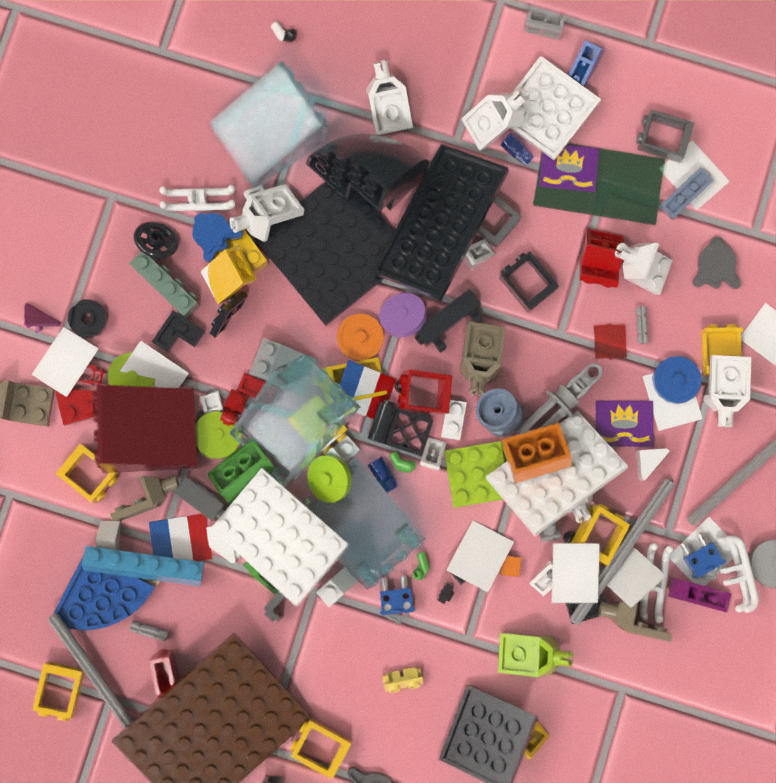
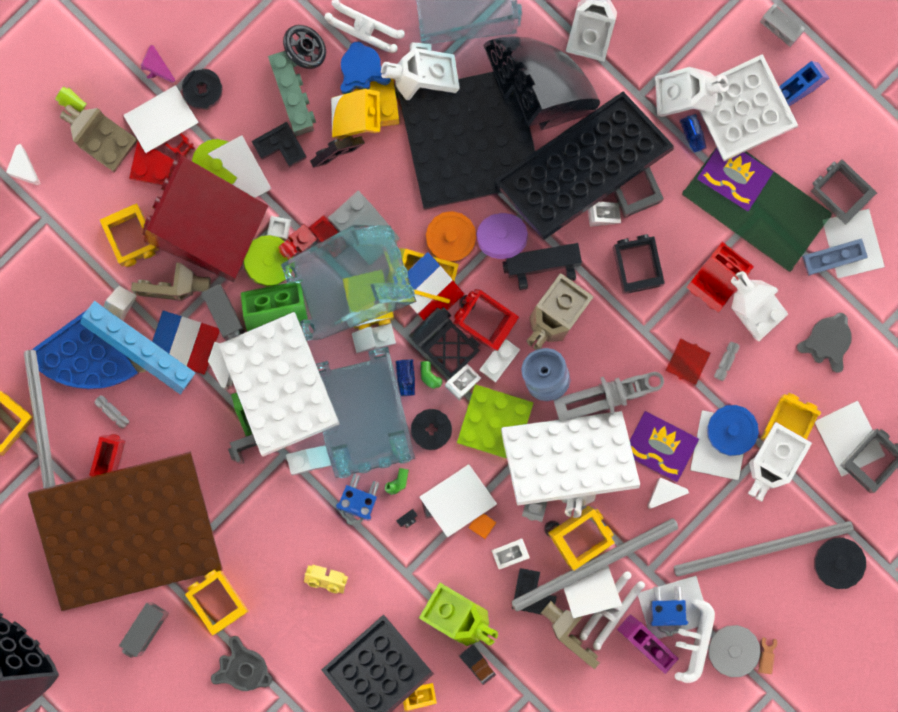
camera: 25 degrees right, 0 degrees up
lime wheel [307,454,352,503] -> none
orange brick [502,423,571,483] -> none
white sticker [552,543,599,603] -> none
none -> black plate [411,409,452,450]
none -> leg [459,644,496,685]

